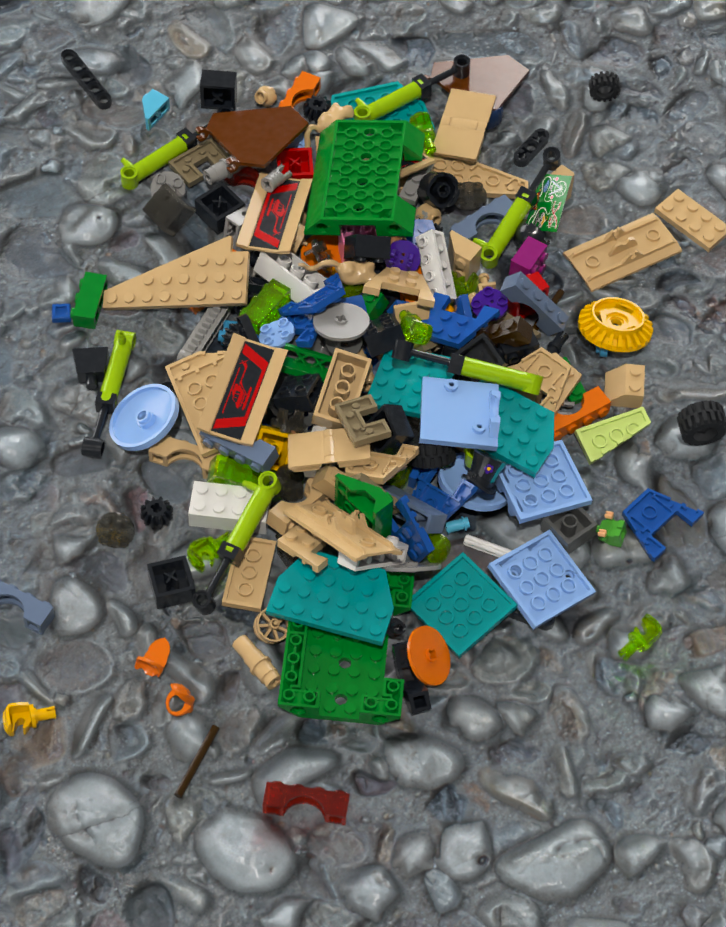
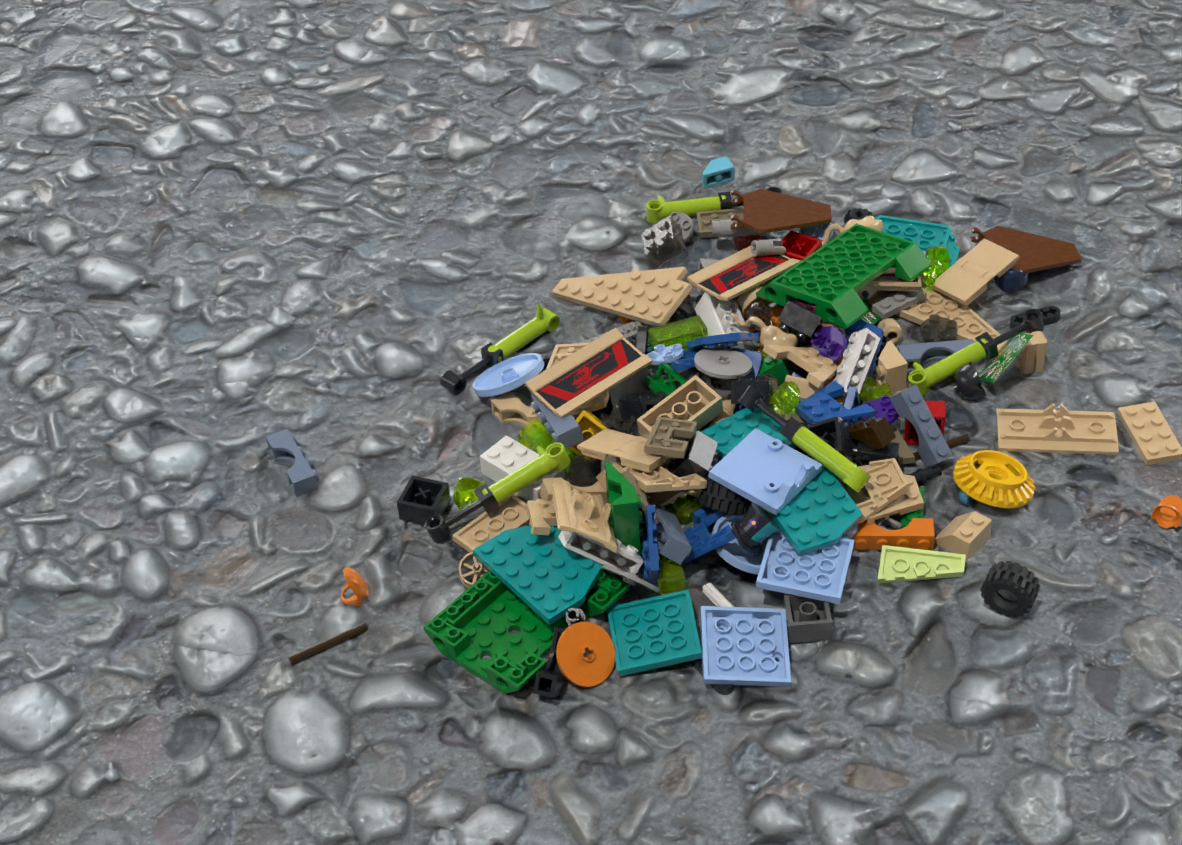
camera: 40 degrees right, 15 degrees down
yellow piece [2,702,56,736] -> none
blue tile [52,304,71,323] -> none
black beam [61,49,112,110] -> none
green brick [70,272,108,329] -> none
black torso [72,347,109,390] -> none
clear smoke plate [96,512,135,548] -> none
orange piece [134,637,170,677] -> none
black gear [140,496,173,530] -> none
black brick [195,182,245,235] -> none
black brick [200,69,237,111] -> none
tan piece [232,635,281,690] -> none
tan animal [254,86,277,107] -> none
clear red arch [262,781,350,825] -> none
orange arch [278,71,321,108] -> none
lime piece [354,54,471,120] -> none
black brick [417,171,460,208] -> none
medium azure pin [445,516,470,534] -> none
magenta brick [509,236,548,276] -> none
black tyre [589,71,621,102] -> none
bright green piece [596,511,627,547] -> none
clear neon green piece [618,613,663,661] -> none
blue wing [622,488,704,562] -> none

